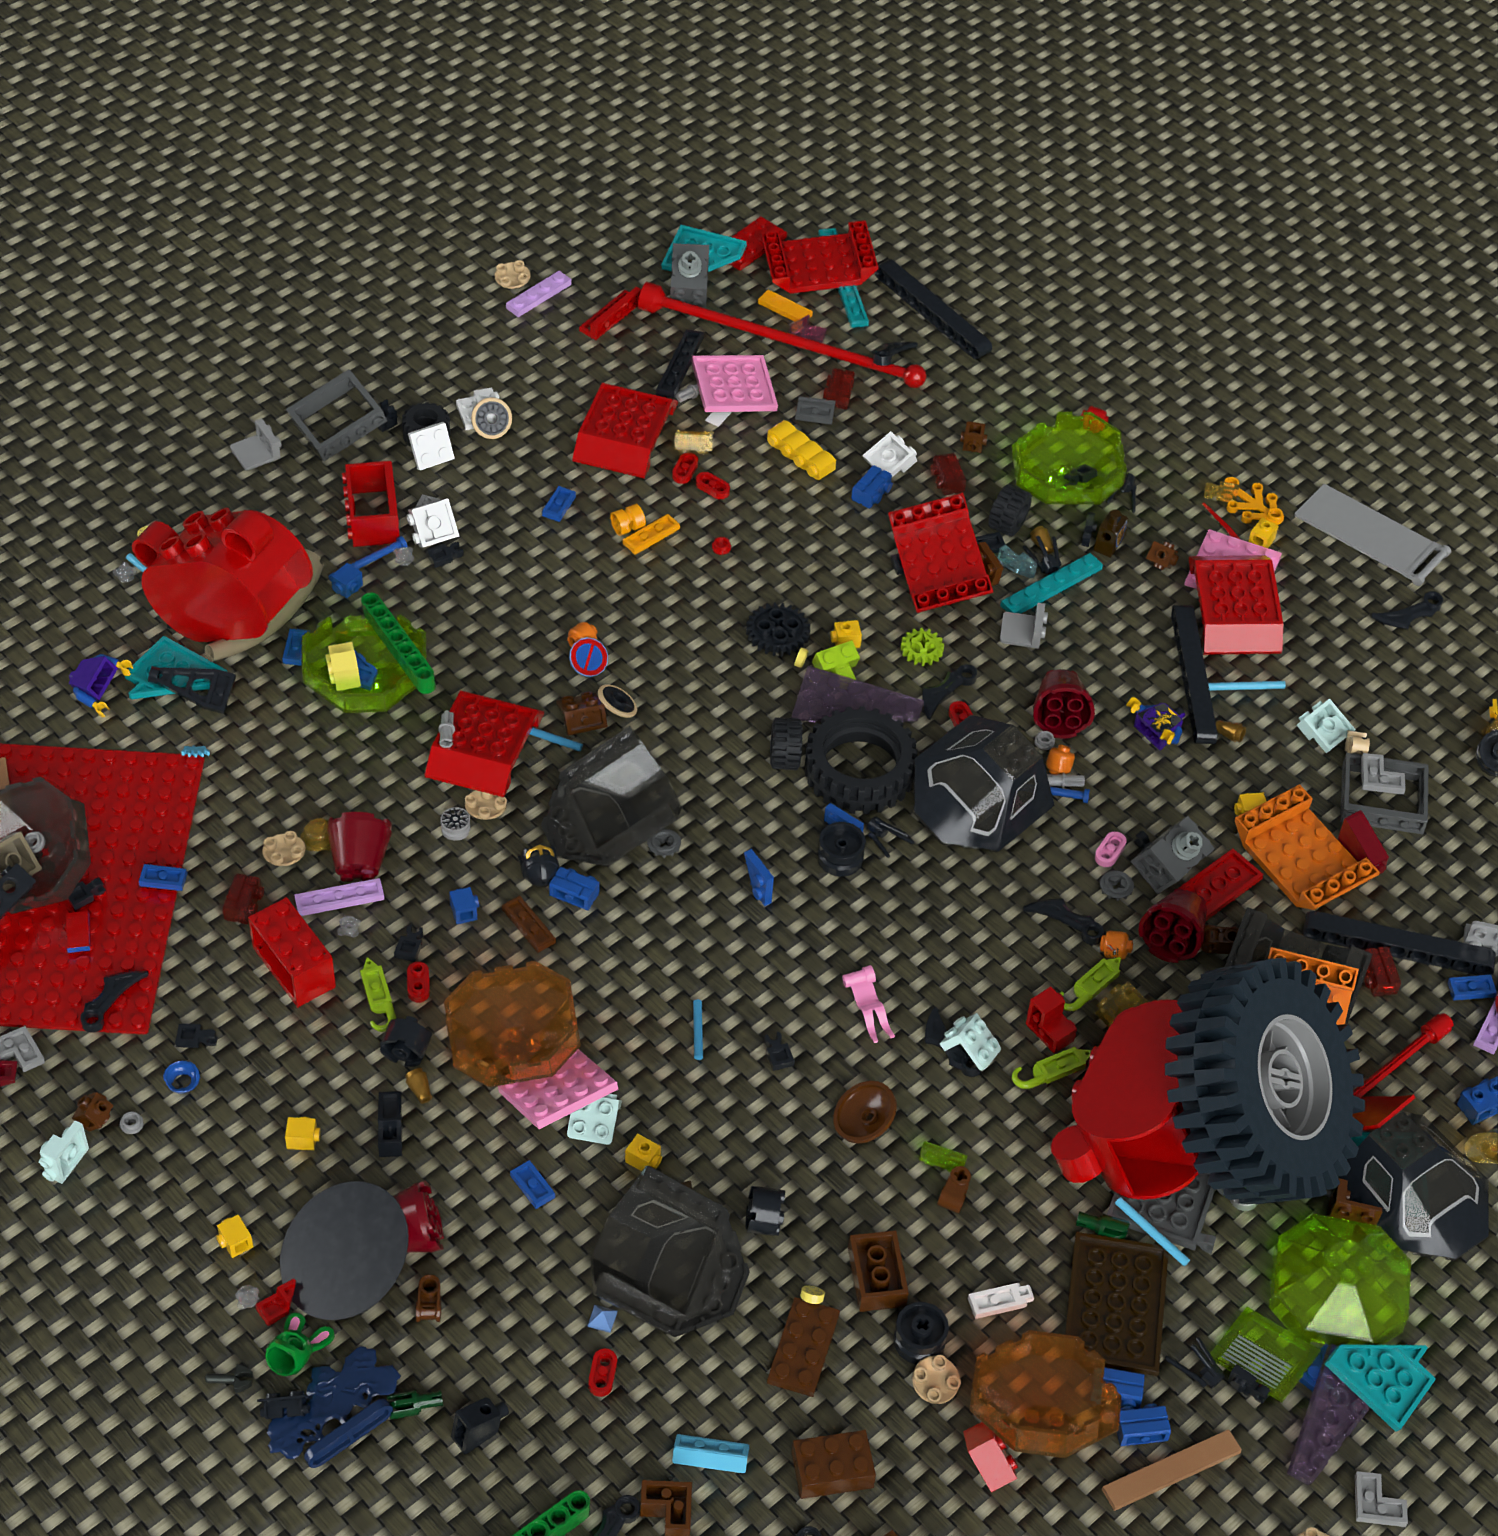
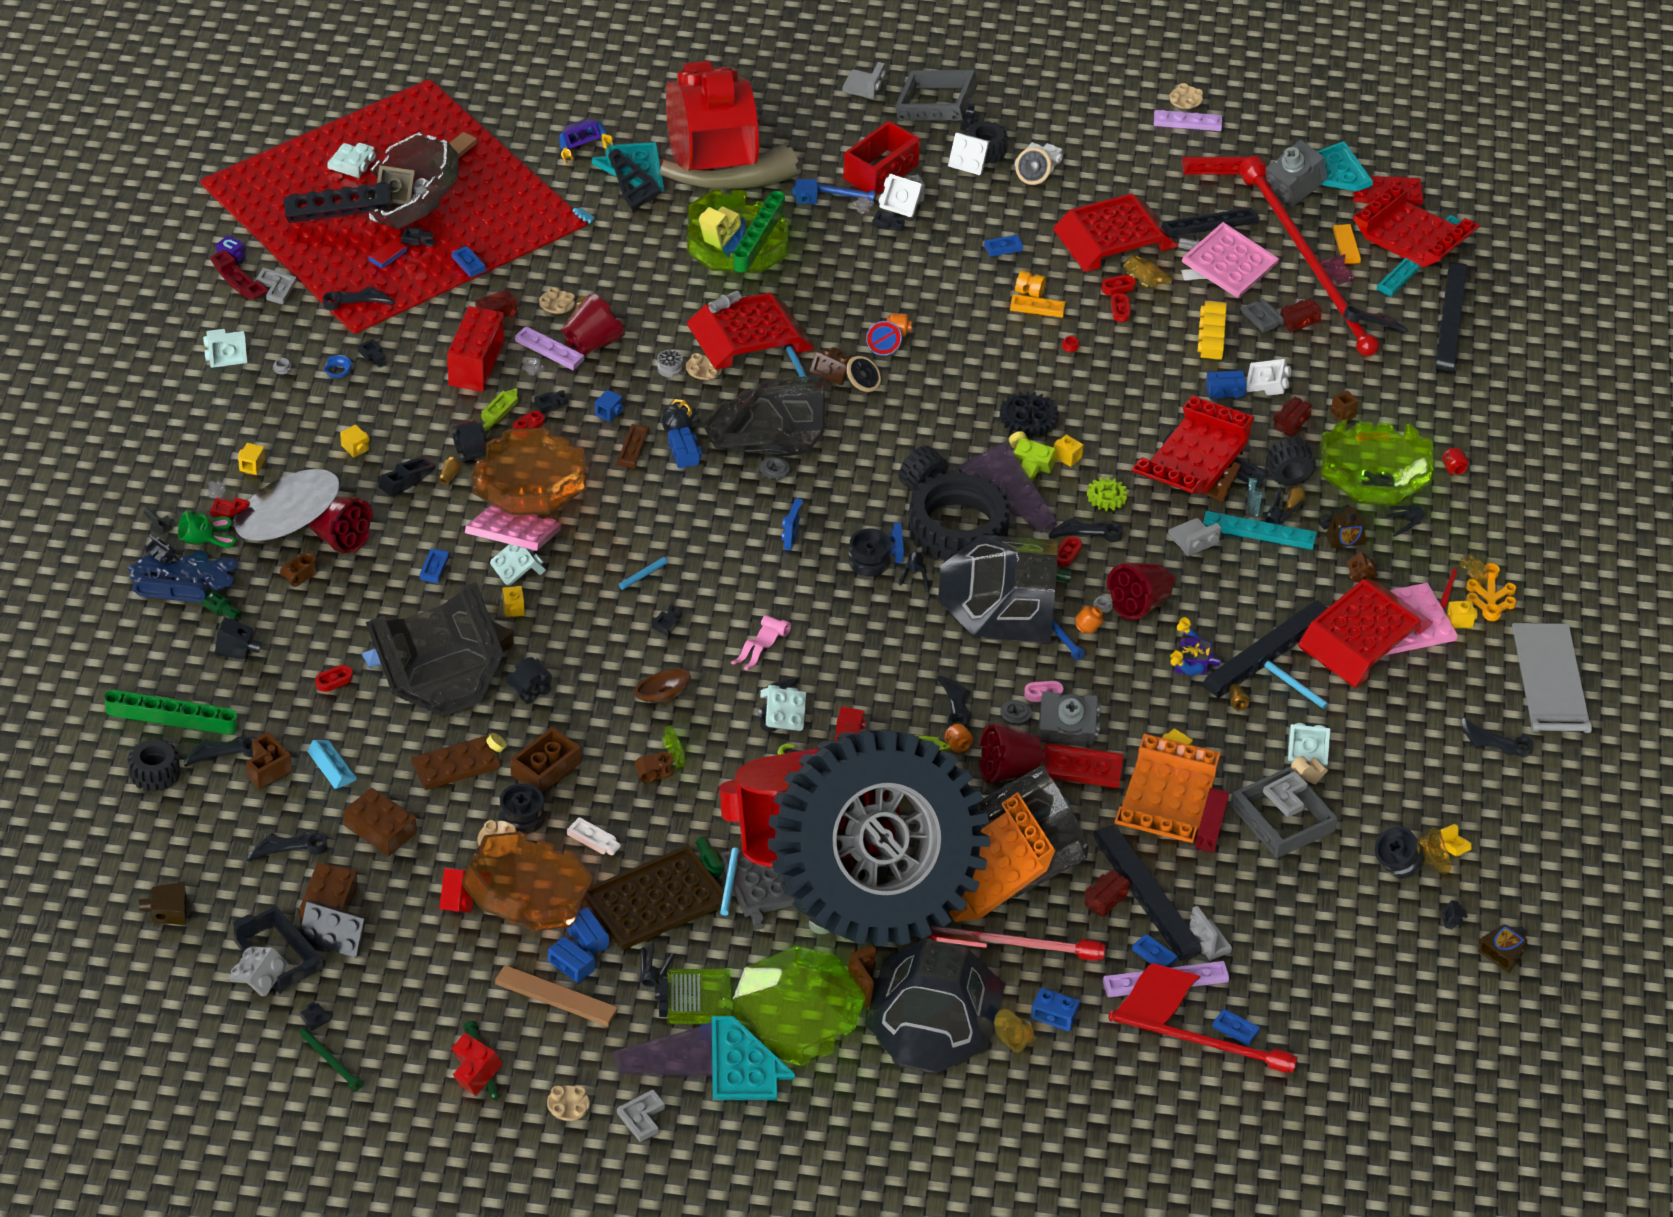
camera: 50 degrees right, 5 degrees down
reddish brown brick [72,1092,114,1131] -> none
light grey axle [1047,773,1085,788] -> none

